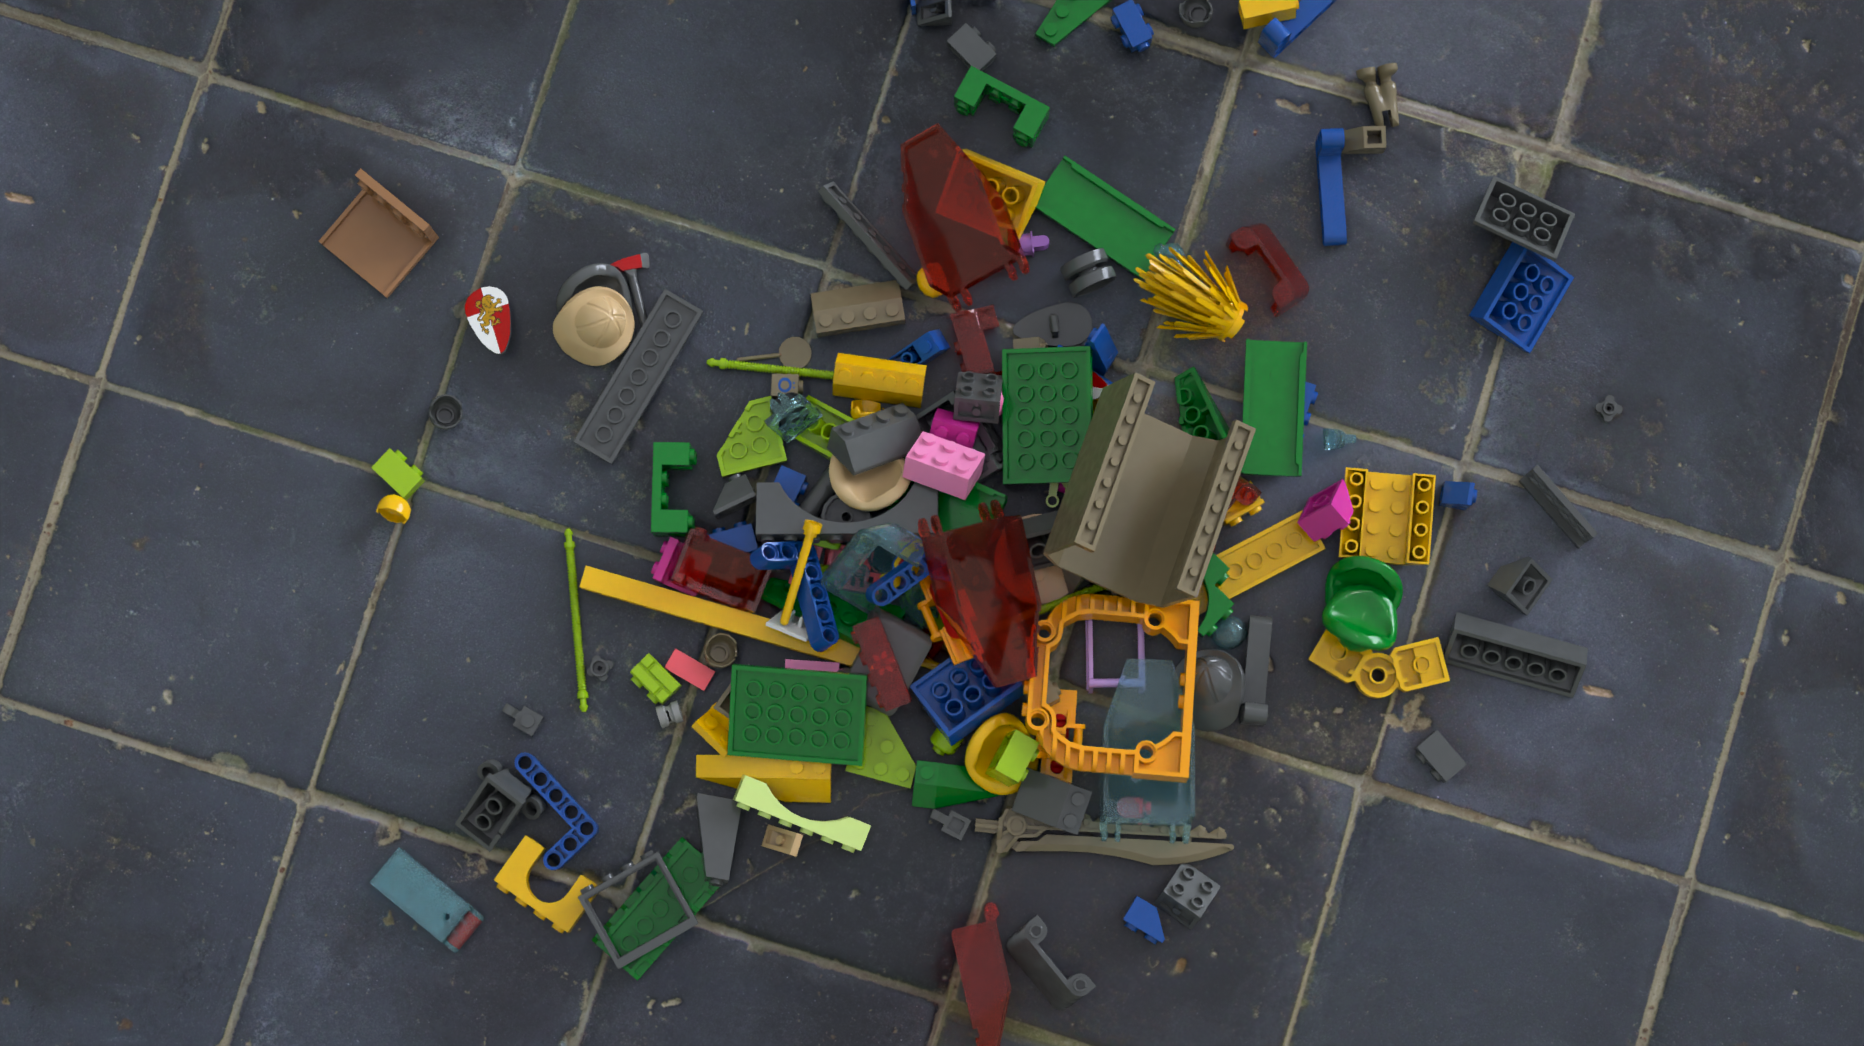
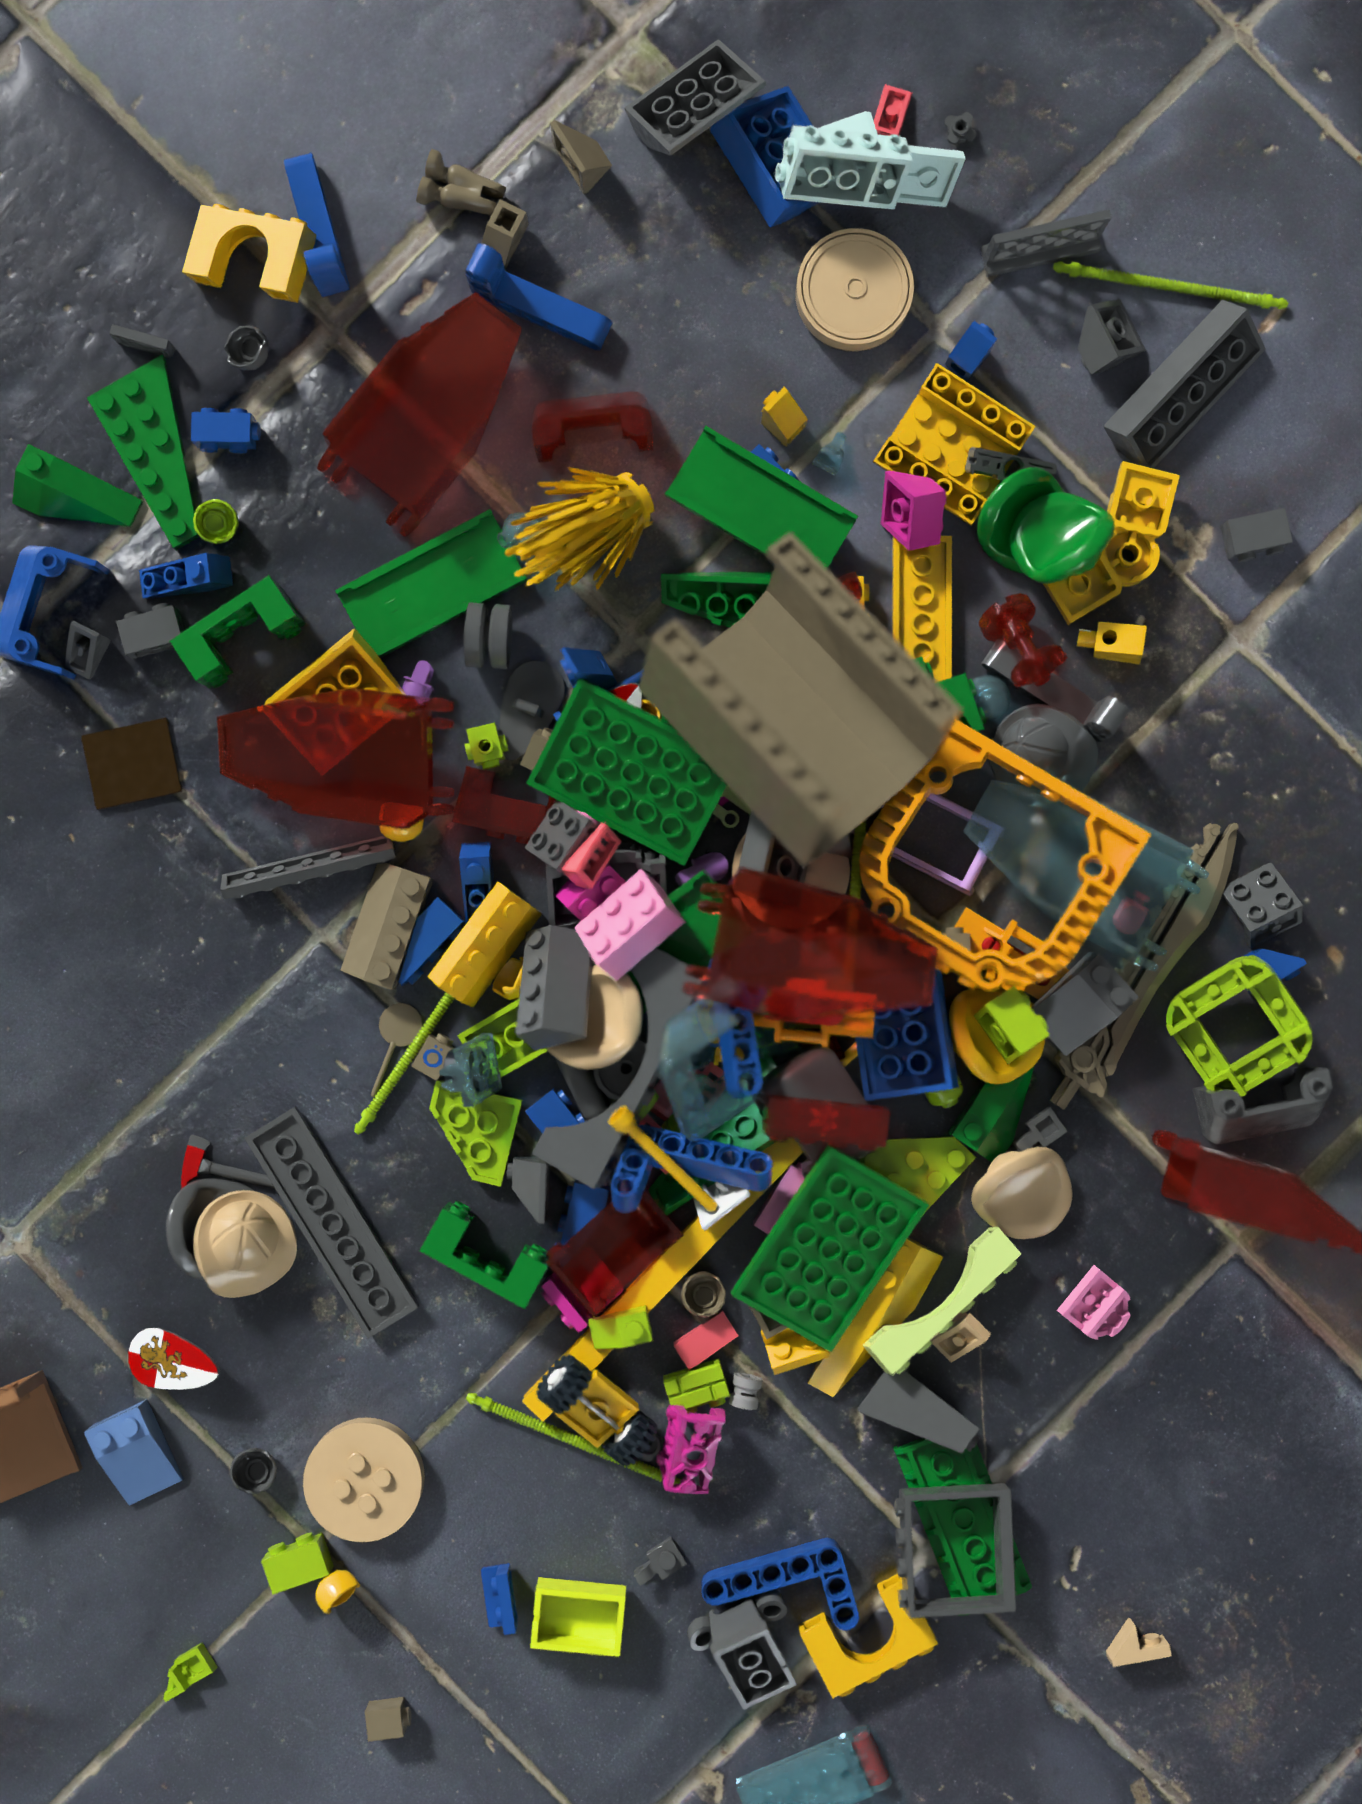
camera: 70 degrees left, 5 degrees up
none -> dark brown piece [81,718,183,810]
none -> medium blue slope [84,1399,184,1505]
none -> blue slope [139,553,233,599]
none -> lime slope [163,1642,217,1702]
none -> lime hair [193,499,239,544]
none -> tan brick [303,1418,425,1542]
none -> clear red windscreen [317,292,522,537]
none -> dark tan brick [365,1697,411,1742]
none -> blue slope [399,897,465,985]
none -> lime brick [464,722,509,769]
none -> blue bracket [481,1563,519,1635]
none -> neon yellow piece [530,1577,626,1657]
none -> plate [536,1354,657,1467]
none -> dark tan slope [550,120,612,194]
none -> coral slope [561,823,621,889]
none -> lime slope [588,1305,653,1349]
none -> dark pink piece [656,1405,726,1494]
none -> medium lavender arm [675,852,728,886]
none -> yellow slope [761,387,808,447]
none -> light aqua wedge [775,111,966,210]
none -> tan brick [796,228,914,351]
none -> coral slope [874,84,912,136]
none -> dark grey piece [965,447,1057,481]
none -> tan piece [971,1147,1073,1239]
none -> clear red piece [979,593,1067,687]
none -> lime hose [1053,261,1288,310]
none -> bright pink slope [1057,1265,1131,1340]
none -> yellow torso [1077,622,1147,665]
none -> lime plate [1166,955,1313,1097]

